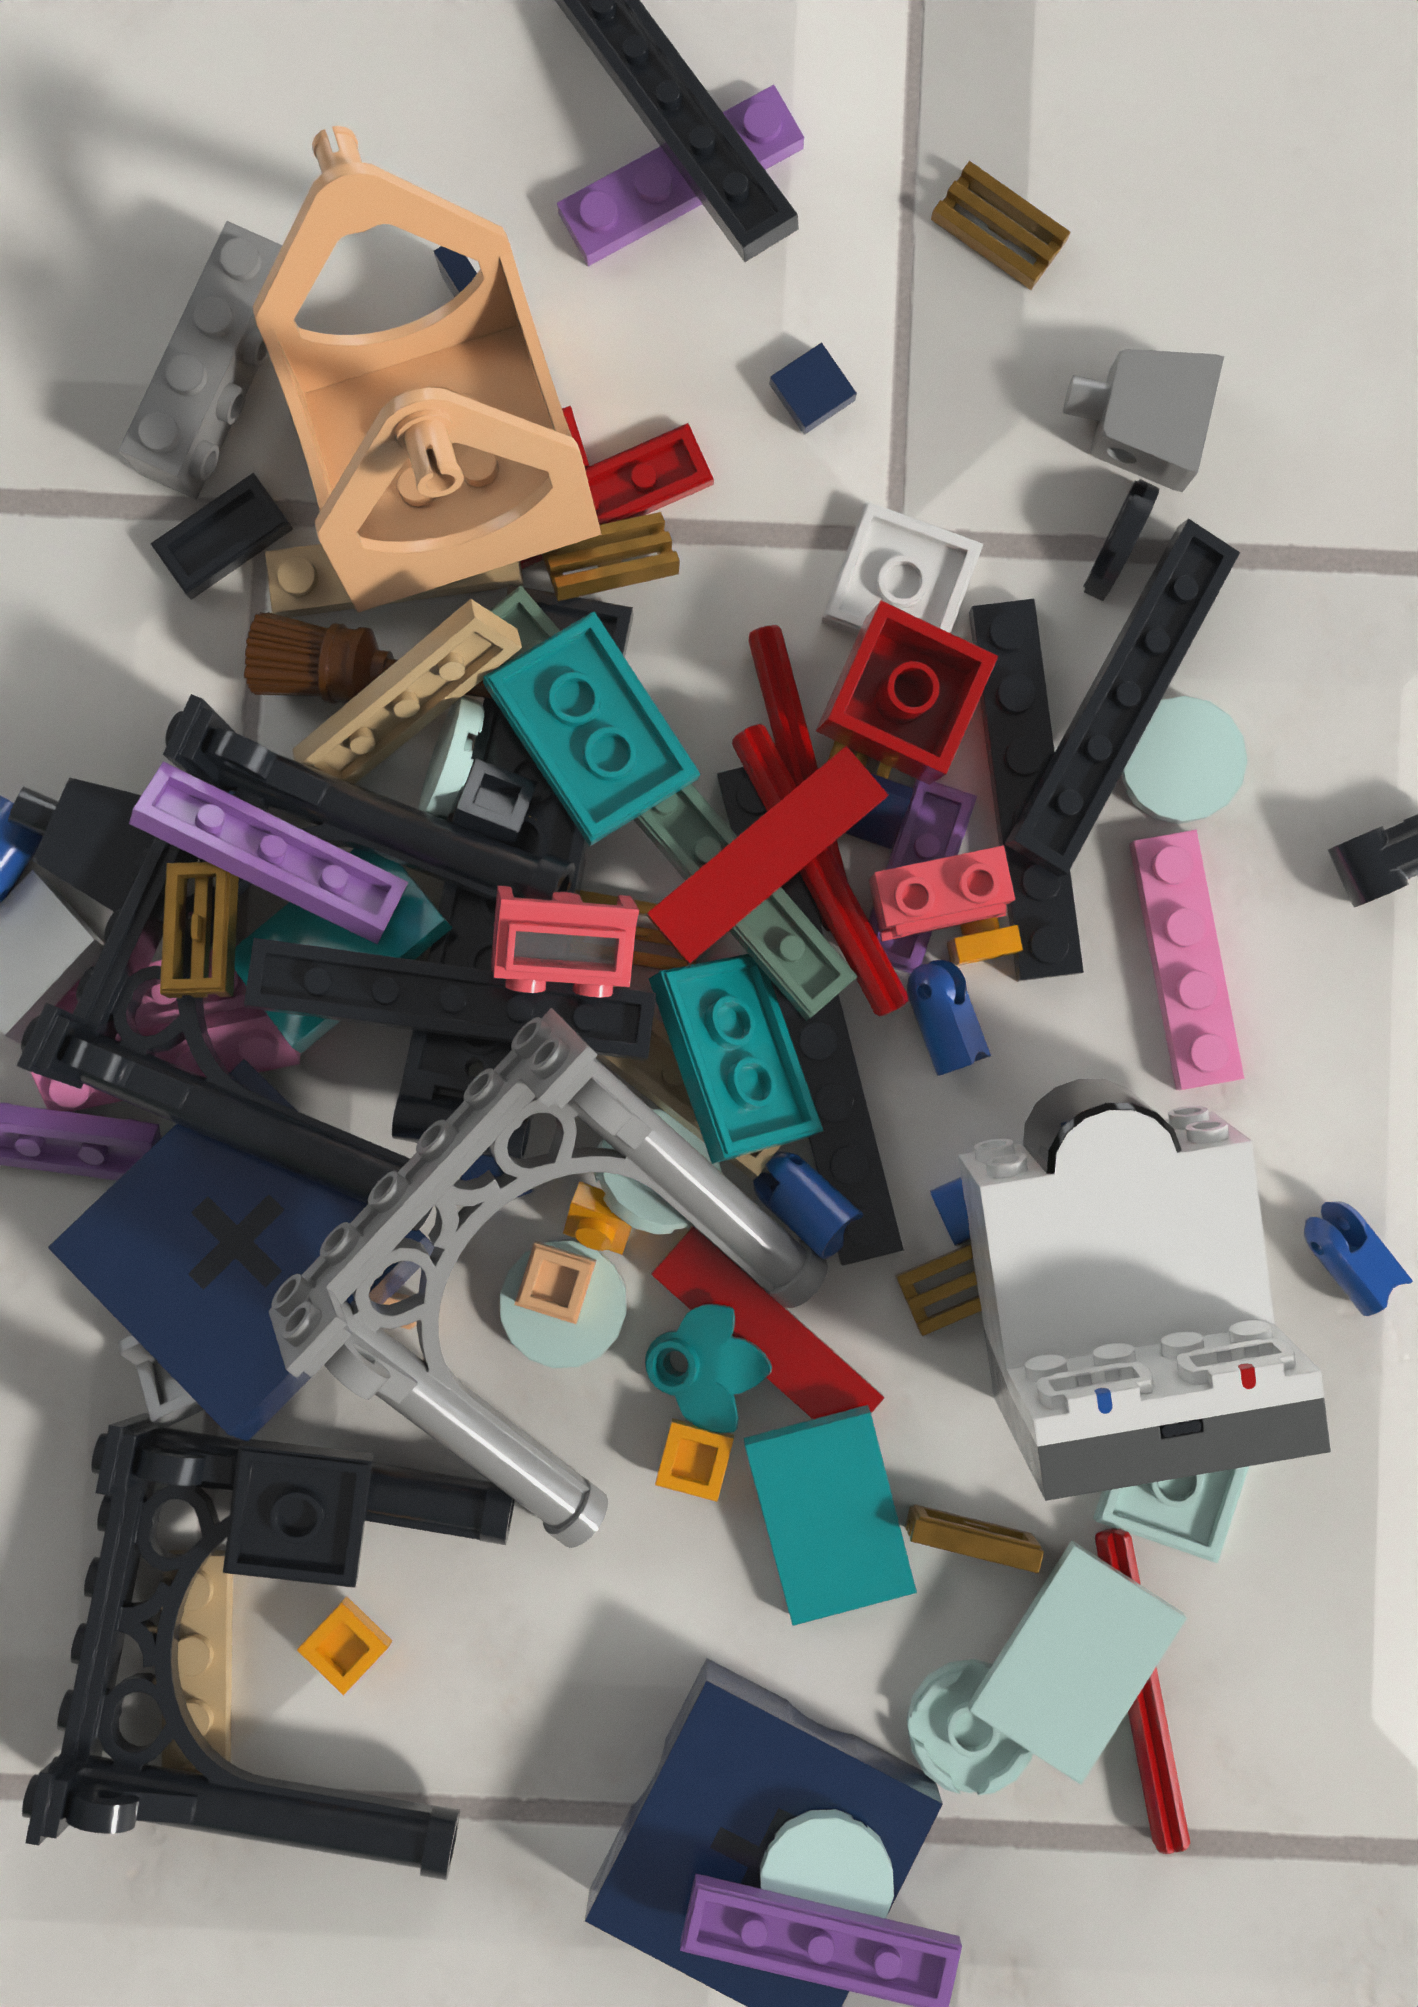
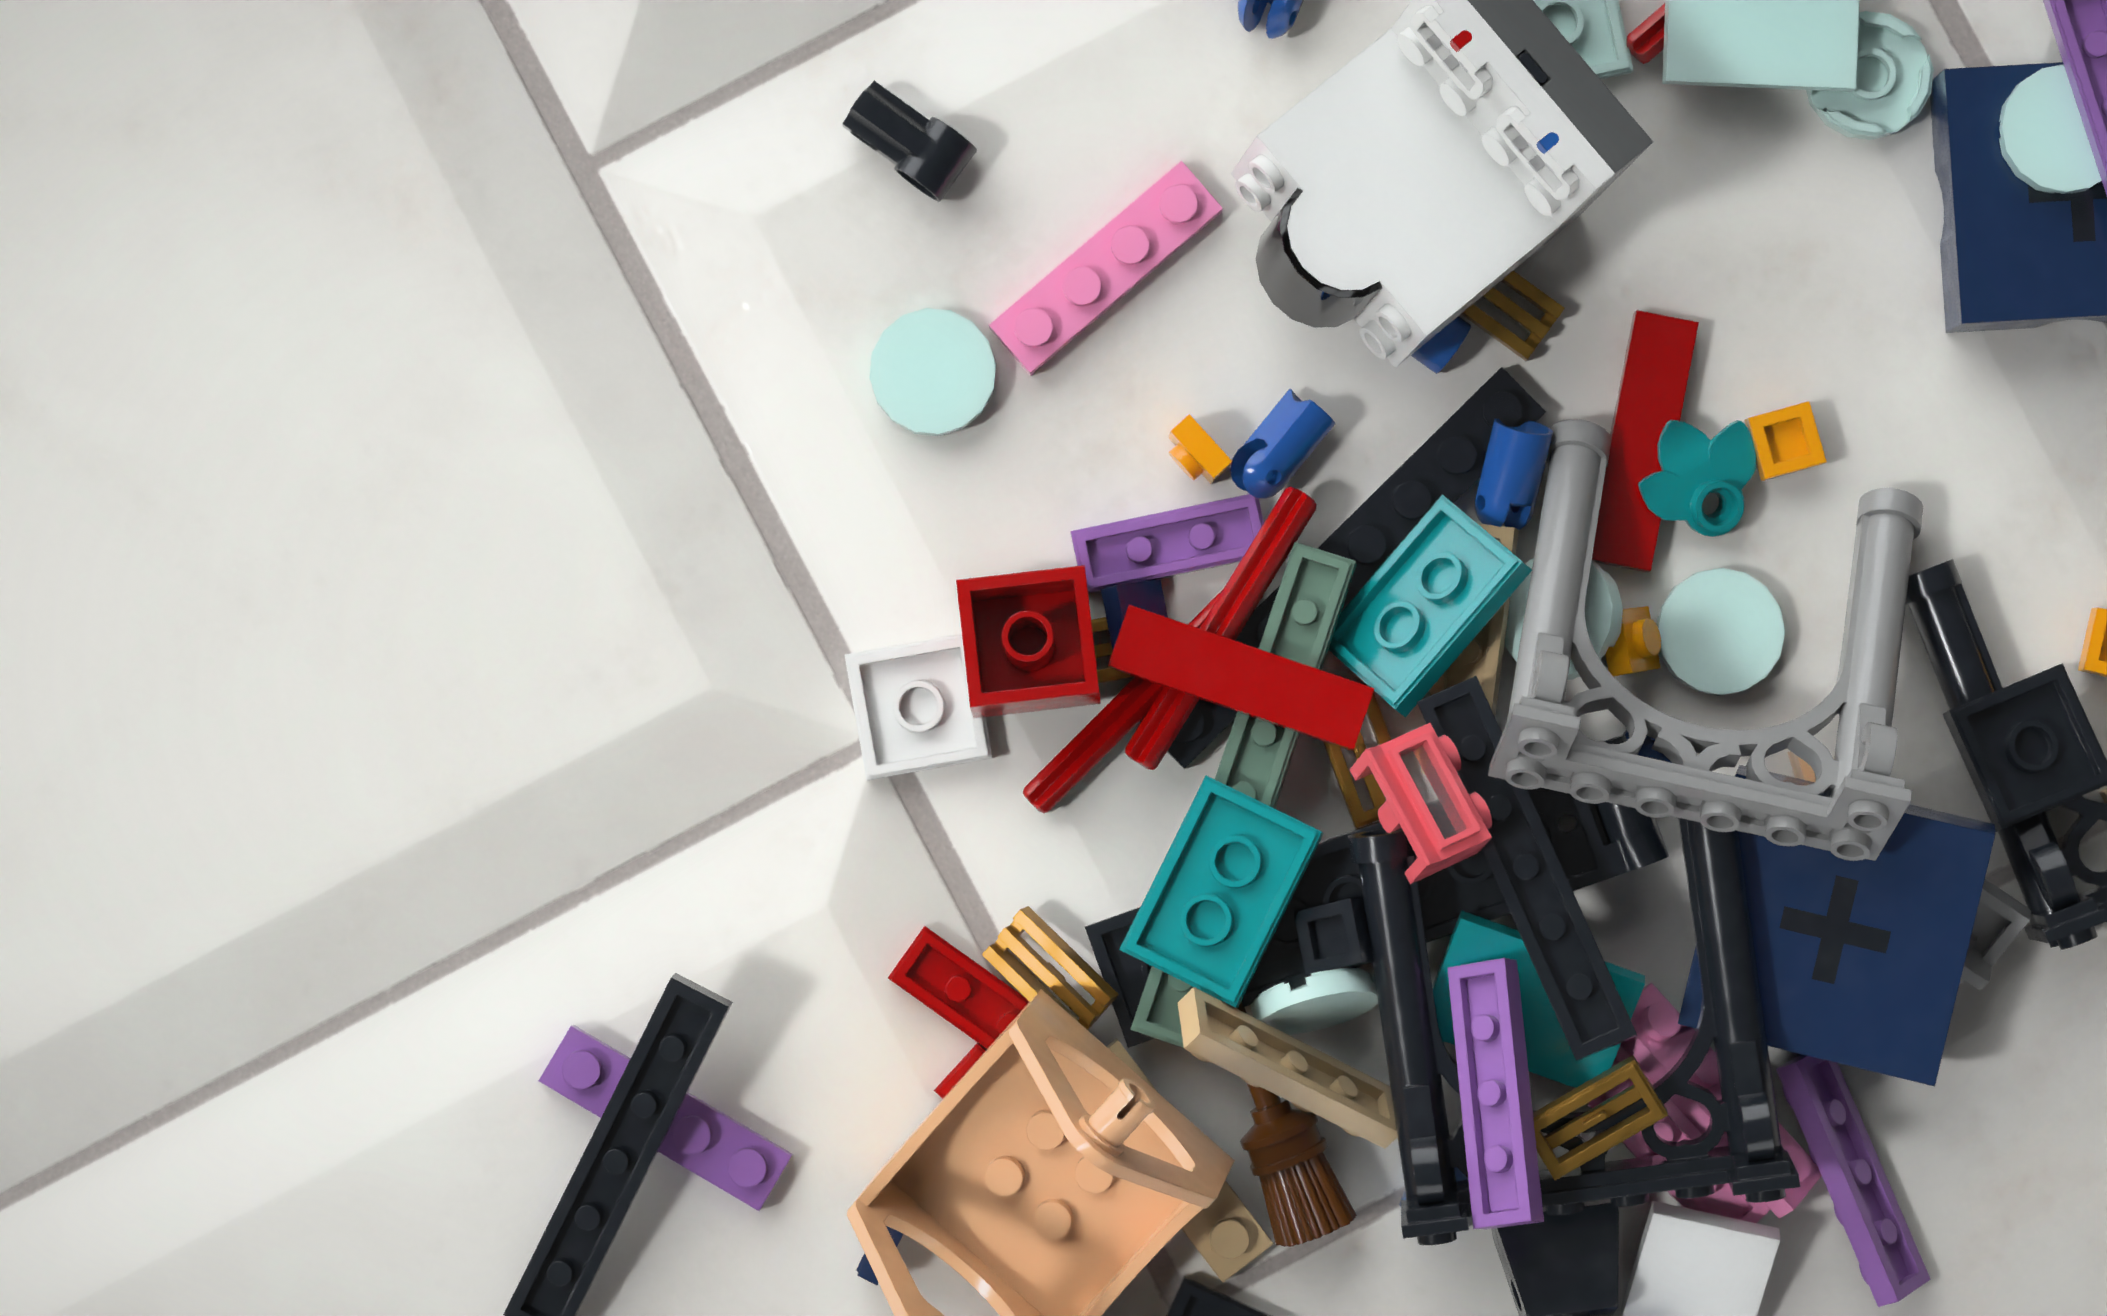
camera: 125 degrees left, 0 degrees up
light nougat tile [514,1241,597,1324] -> none
teal tile [743,1405,917,1626] -> none
dark blue tile [769,342,857,435] -> none
coral window [868,845,1015,942] -> none
pearl gold tile [905,1504,1044,1574] -> none
pearl gold tile [931,160,1071,290] -> none
black plate [969,599,1084,982] -> none
black plate [1005,519,1240,877] -> none
light grey torso [1063,349,1224,492] -> none
black tile [1083,479,1160,601] -> none

